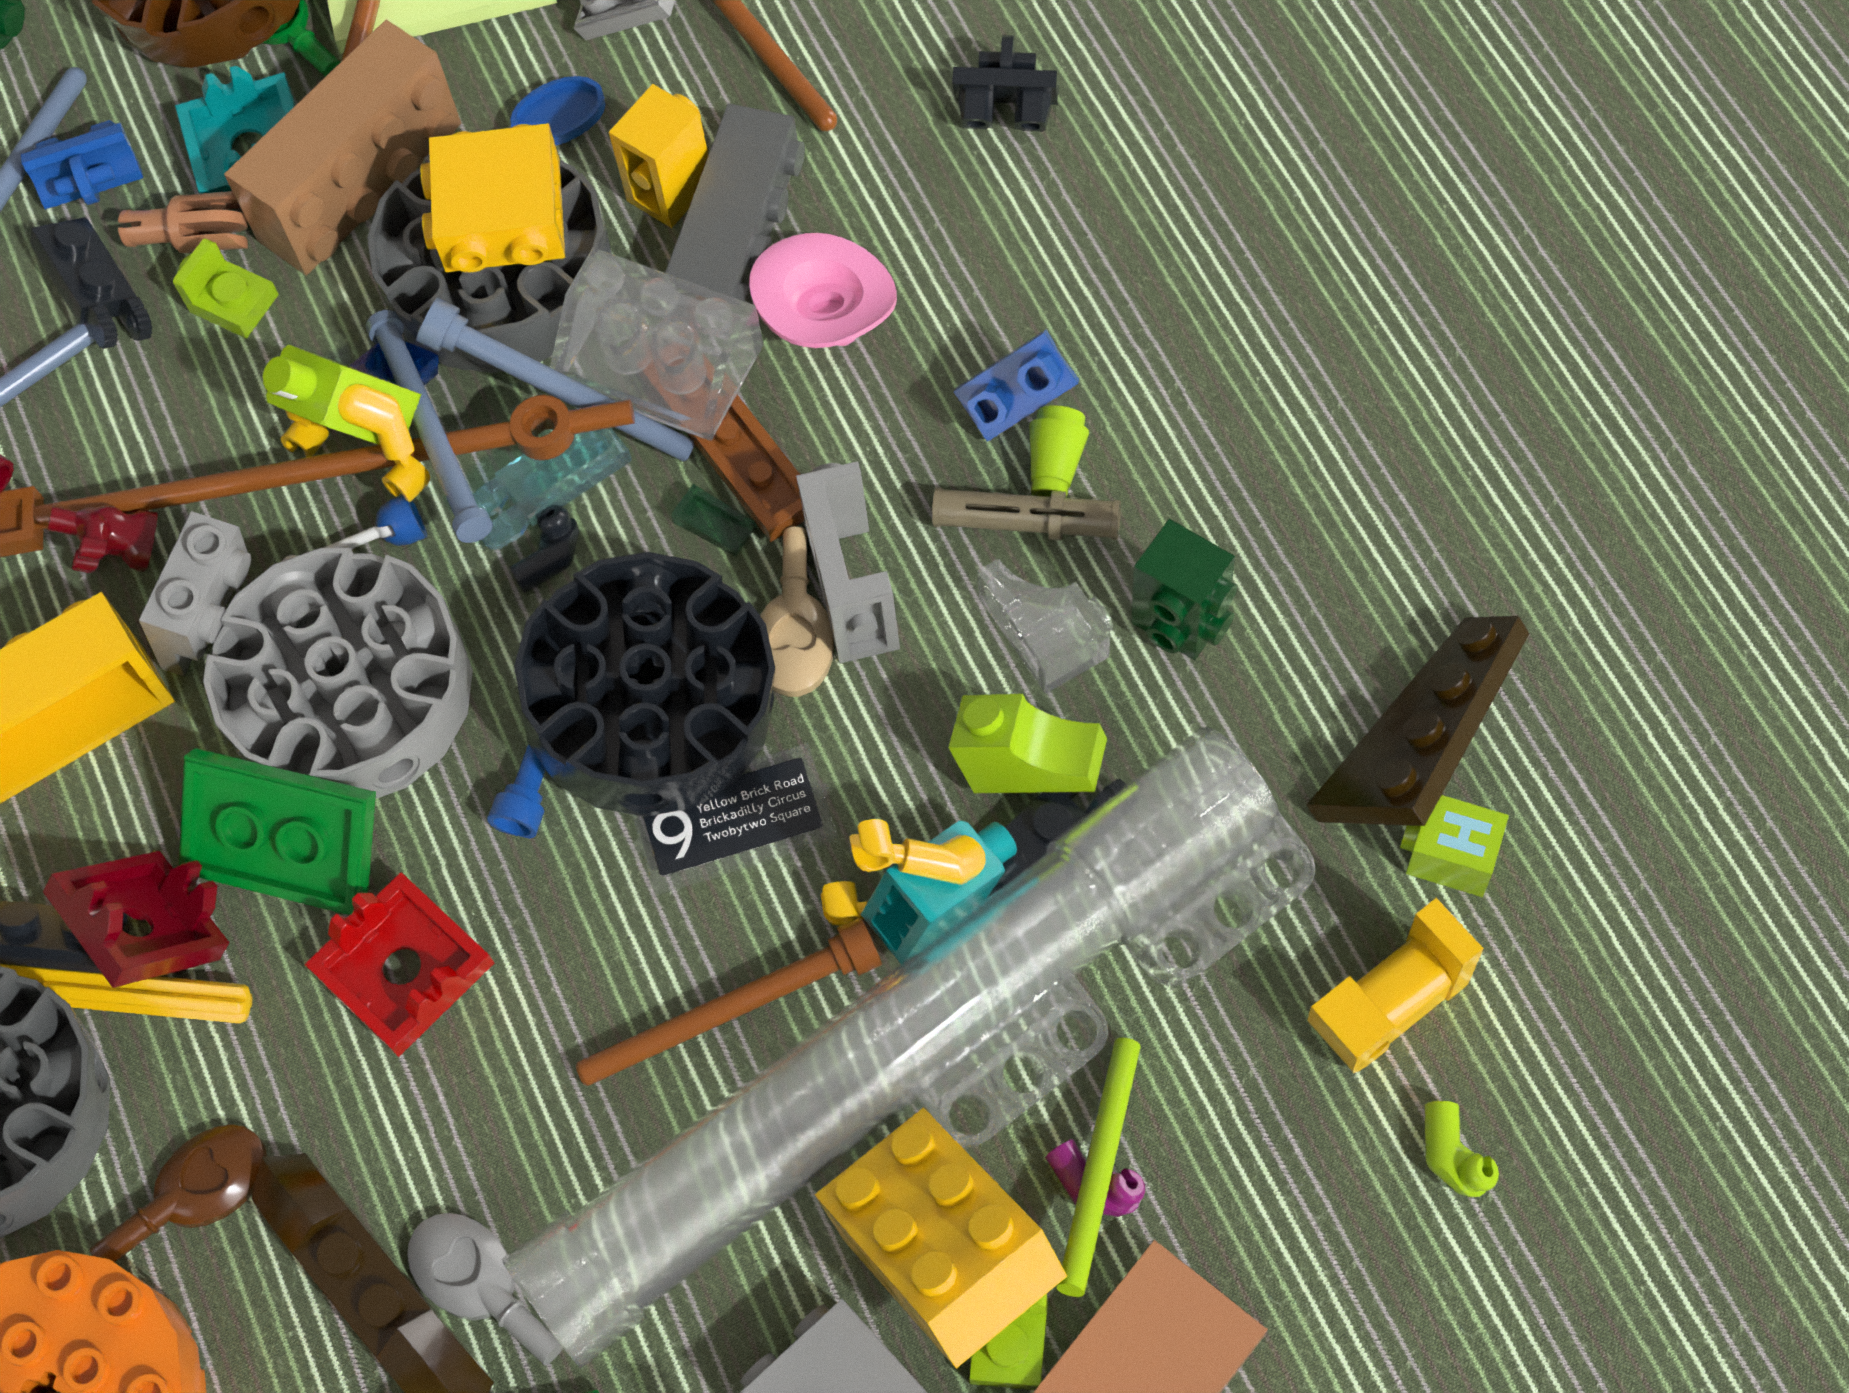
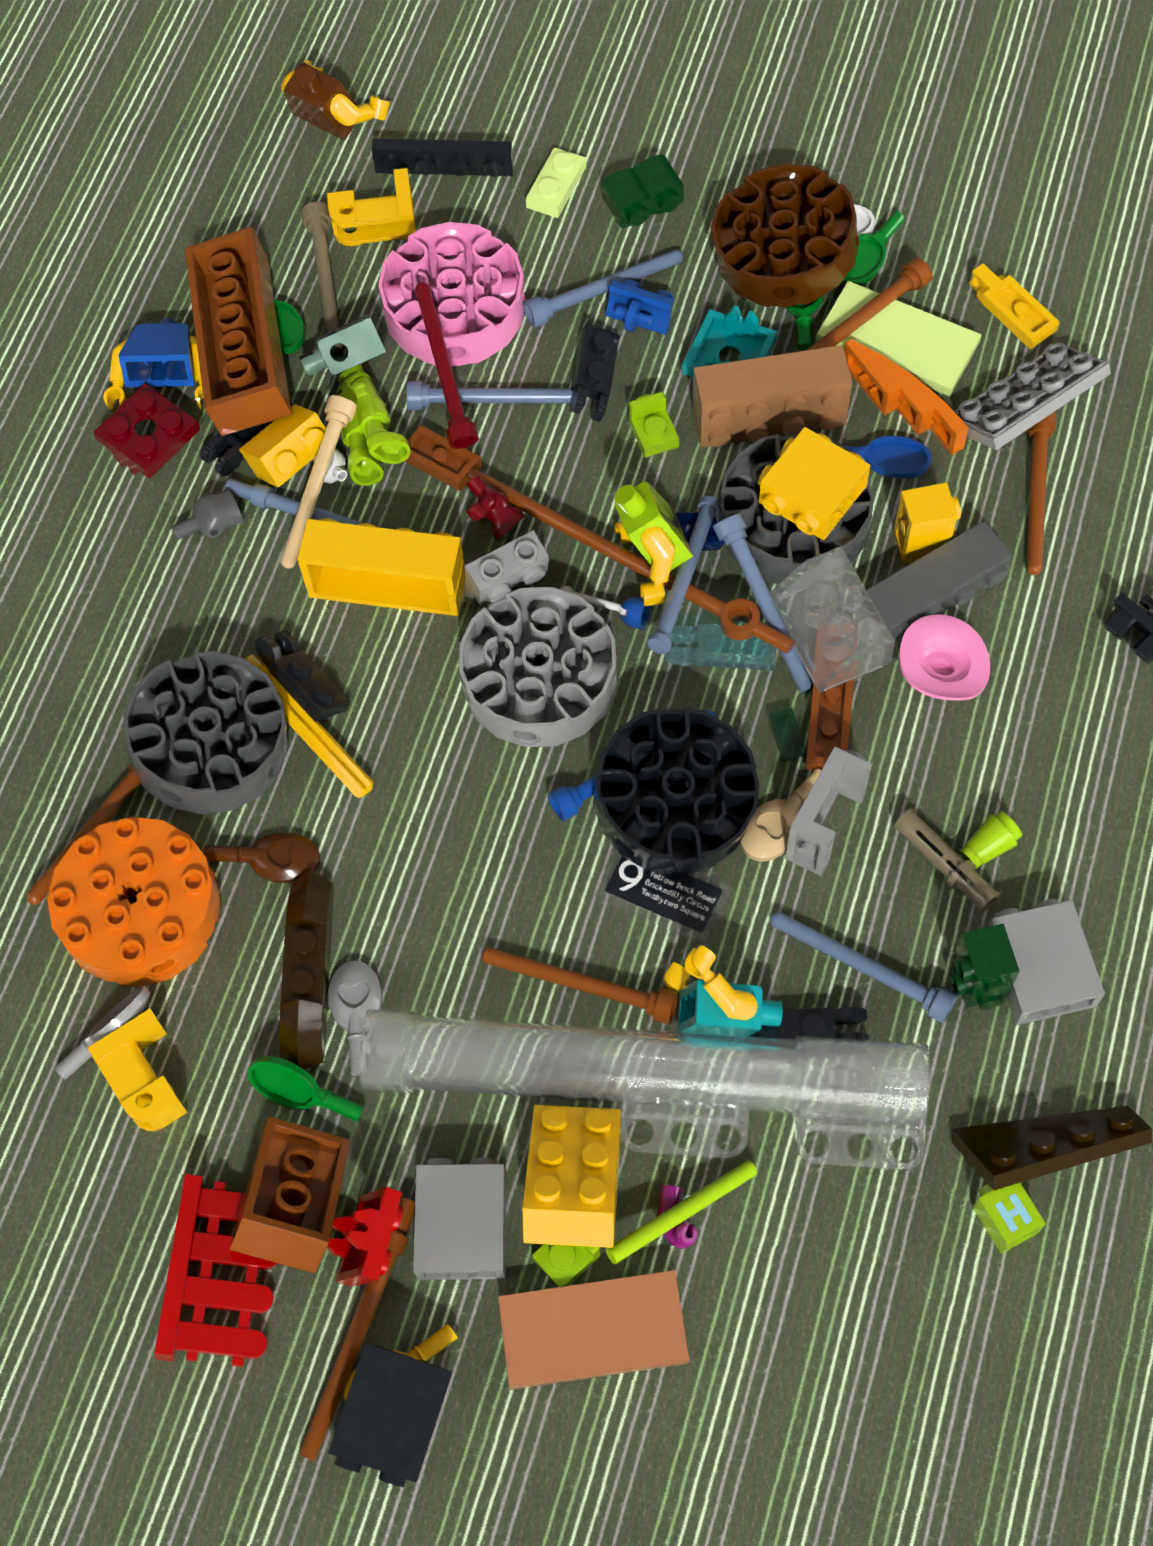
camera: 40 degrees right, 0 degrees up
dark red piece [43,851,230,988] -> none
nougat arm [118,191,248,253] -> none
green tile [179,748,376,915] -> none
red piece [304,872,495,1057] -> none
black arm [509,505,579,593] -> none
lime arch [948,693,1107,793] -> none
blue hips [954,330,1079,442] -> none
clear arch [977,559,1113,694] -> none
yellow piece [1307,898,1484,1073] -> none
lime arm [1425,1101,1499,1197] -> none
none -> sand blue piece [770,912,958,1024]
none -> orange slope [844,339,969,455]
none -> light grey brick [988,899,1105,1025]

